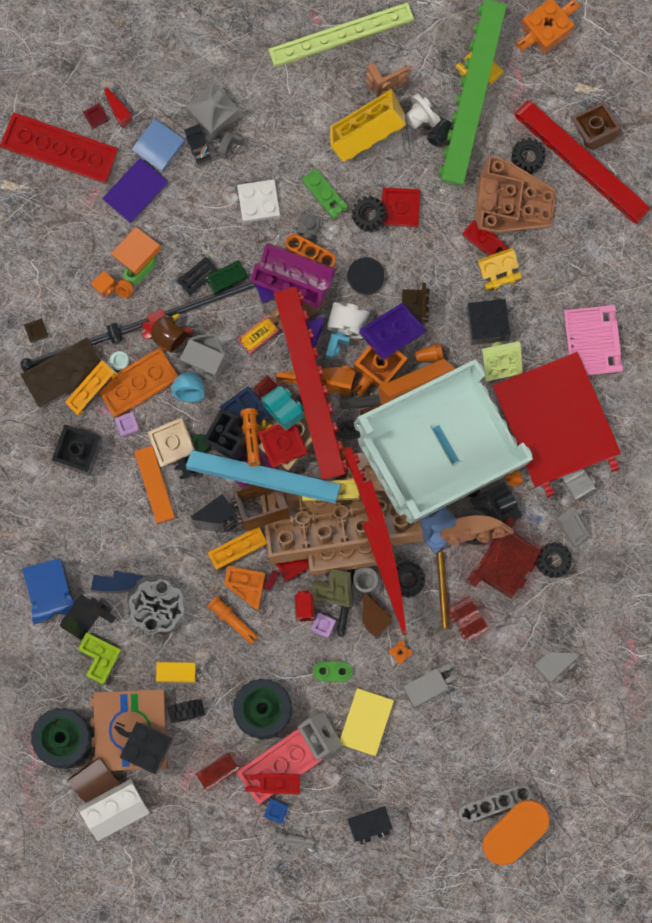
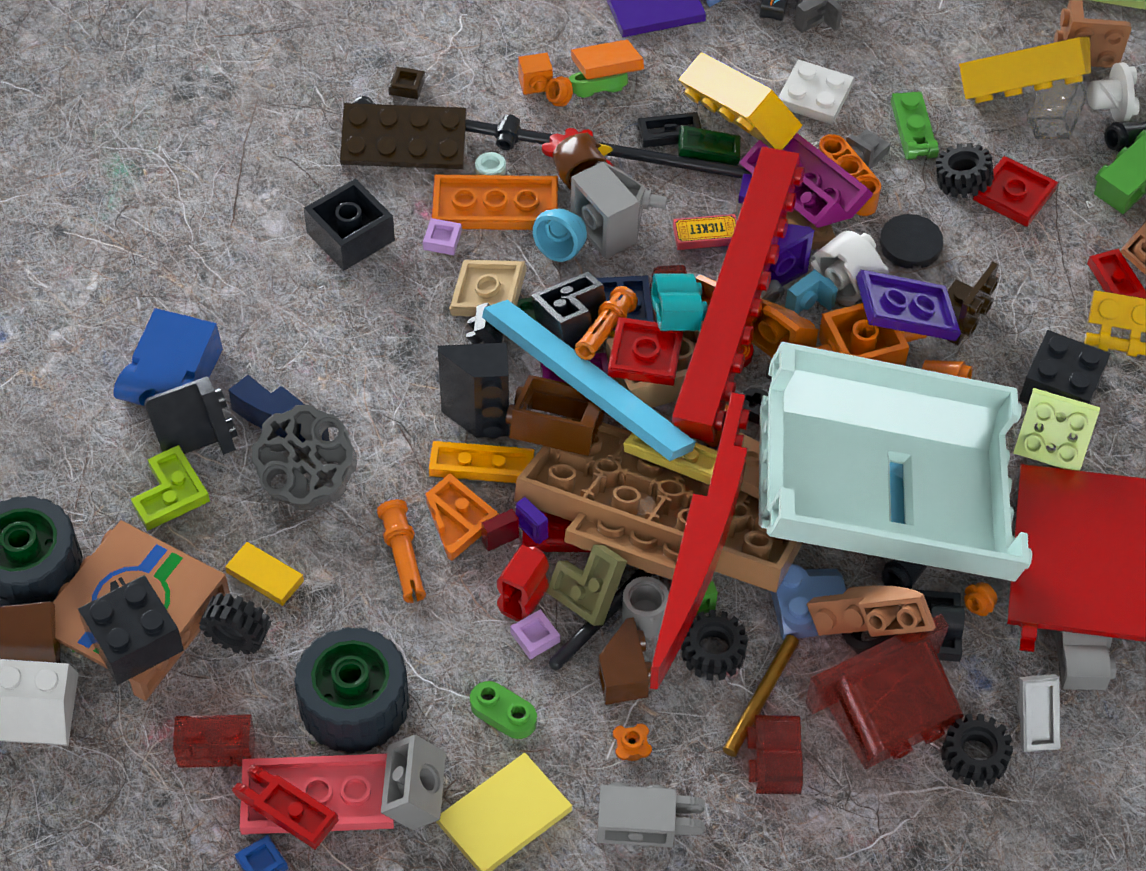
camera: 30 degrees right, 25 degrees down
light orange plate [65,360,117,416] -> none
orange tile [134,446,175,524] -> none
none -> dark purple tile [516,497,548,544]
none -> yellow wedge [678,52,803,150]

